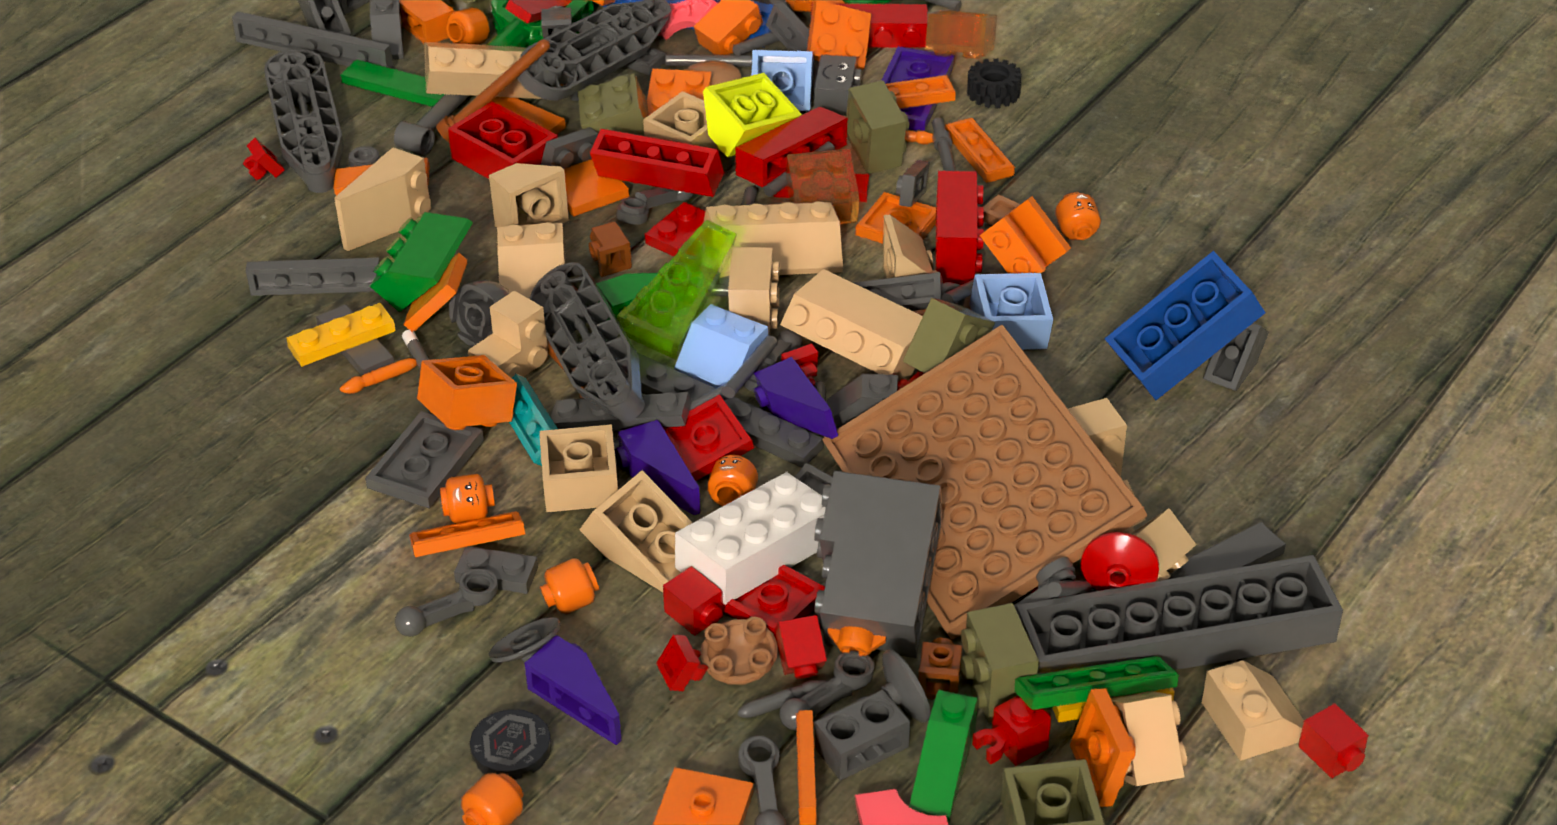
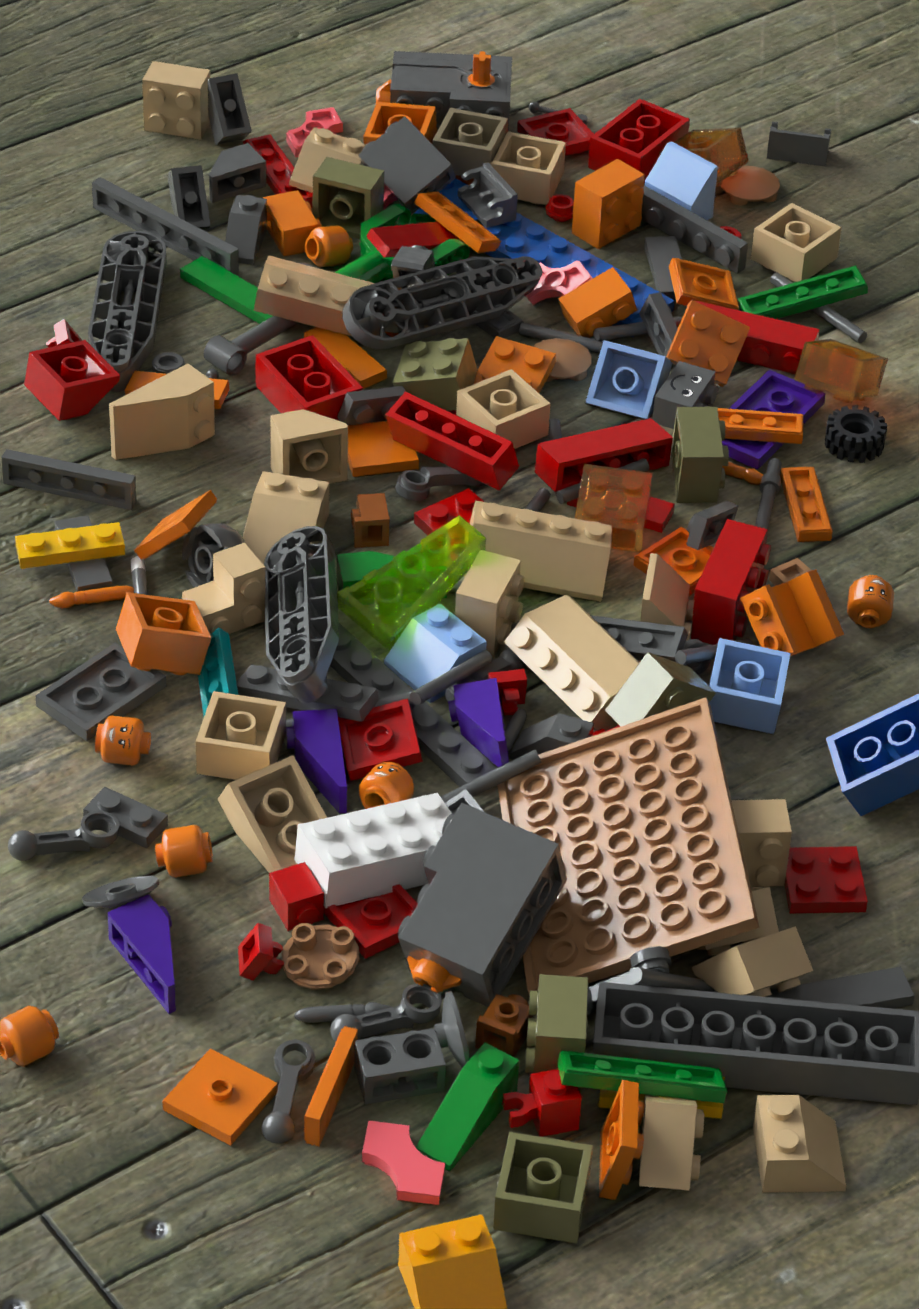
camera: 15 degrees right, 0 degrees up
green slope [370,212,473,312] -> none
orange tile [409,511,525,557] -> none
dark orange piece [436,39,550,142] -> none
black tile [469,709,552,780] -> none
neon yellow slope [703,73,802,157] -> none
red brick [775,615,827,679] -> none
red dish [1081,532,1159,591] -> none
red brick [1299,703,1369,779] -> none
none -> red slope [24,340,121,421]
none -> dark grey bar [441,749,542,803]
none -> red plate [784,846,868,914]

